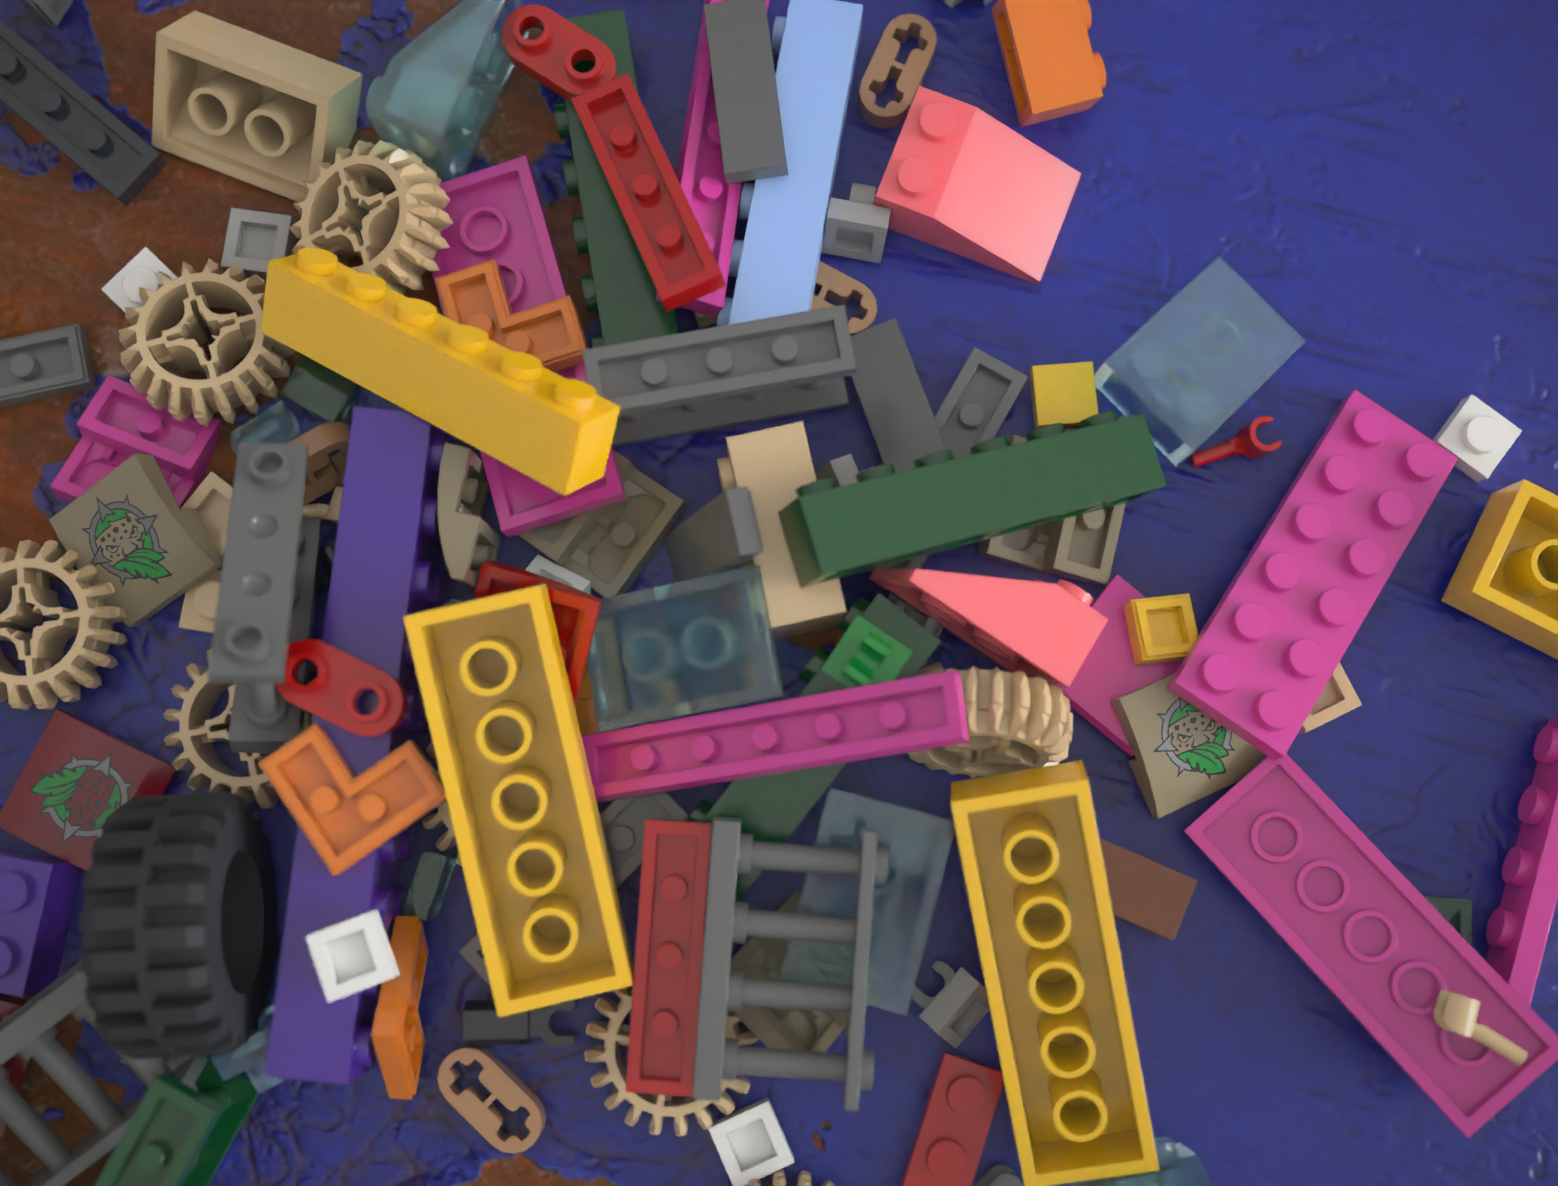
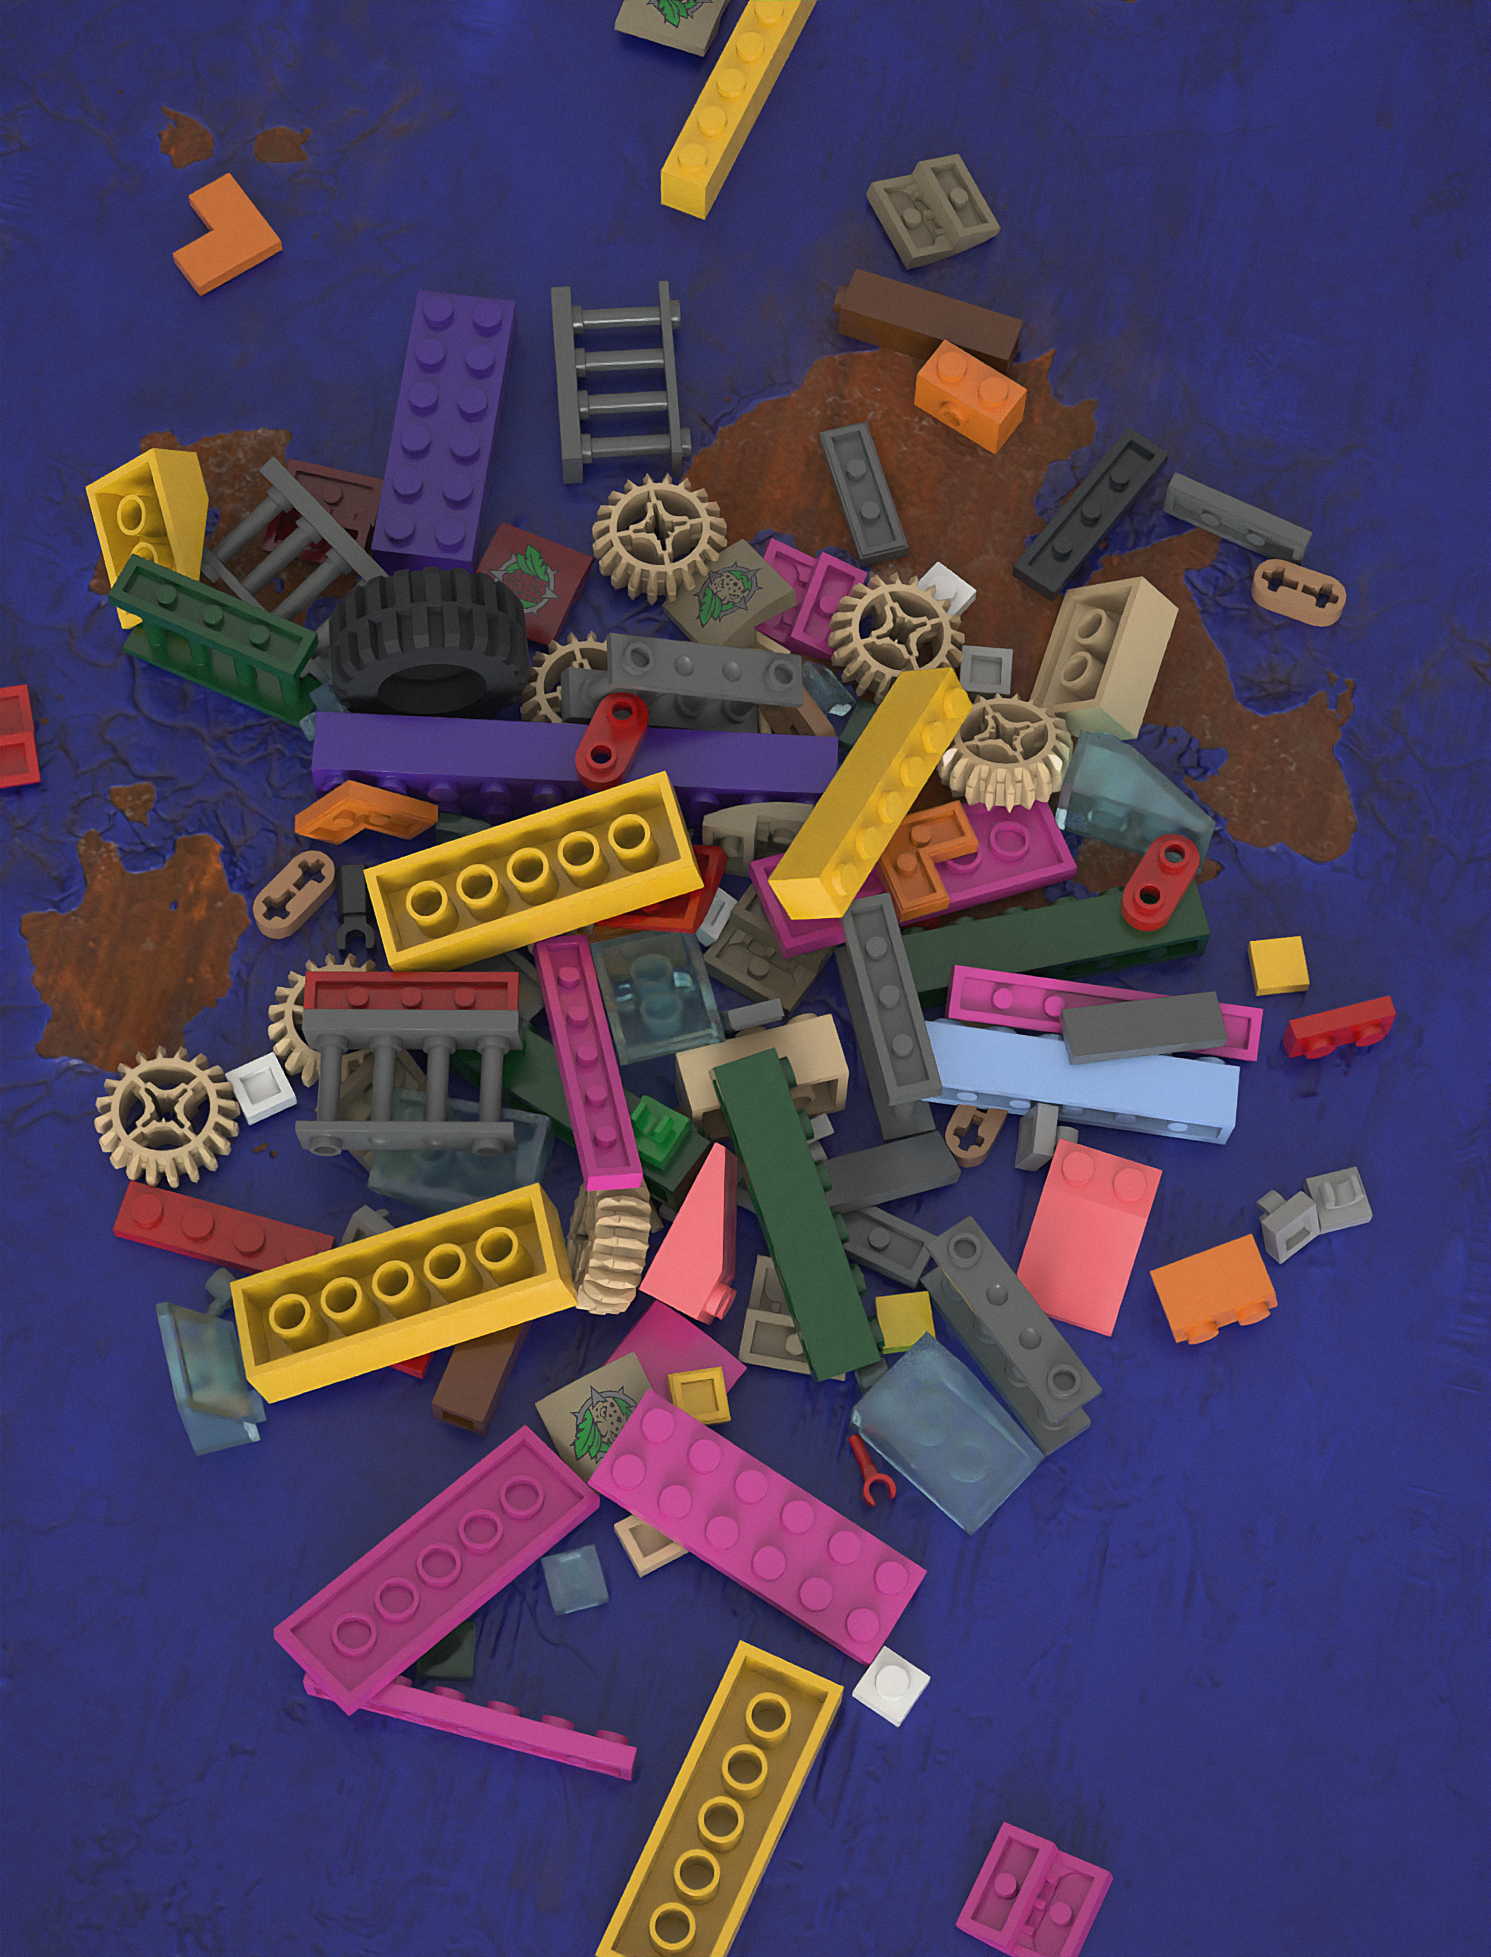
camera: 90 degrees right, 15 degrees down
orange tile [258,724,447,876] -> none
white plate [305,910,400,1003] -> none
red plate [571,73,726,312] -> none
medium nougat beam [858,14,937,129] -> none
tan hand [1434,990,1527,1066] -> none
none -> clear light blue tile [541,1544,609,1616]
none -> dark grey fence [918,1215,1102,1457]

